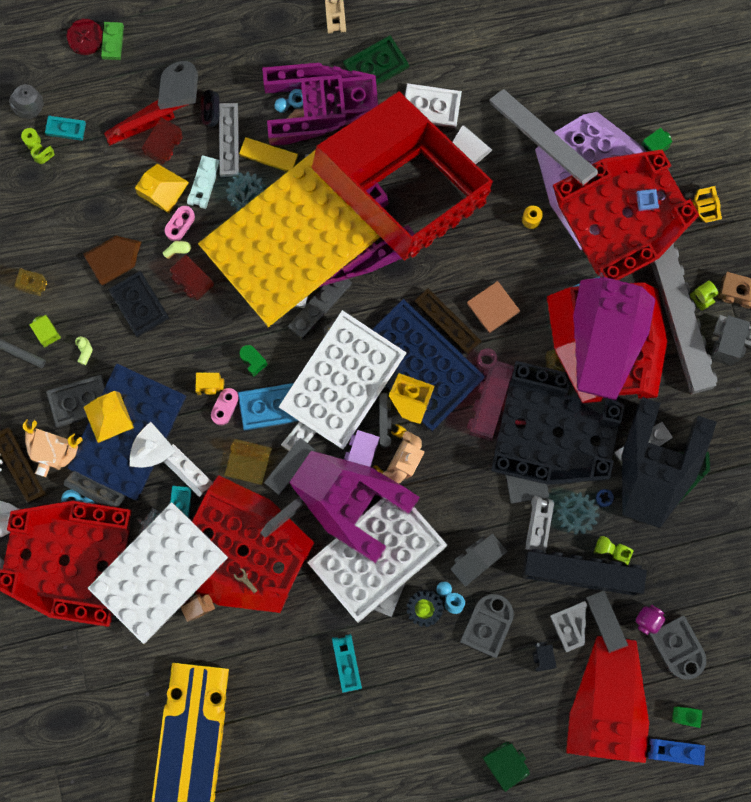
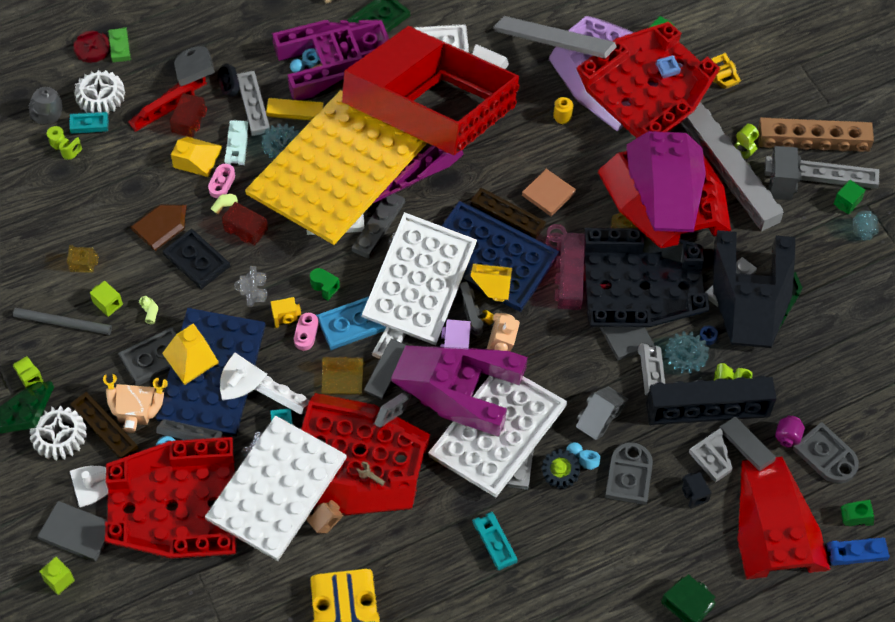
camera: 15 degrees left, 20 degrees down
none -> white gear [74,70,125,114]
none -> clear hips [234,266,267,307]

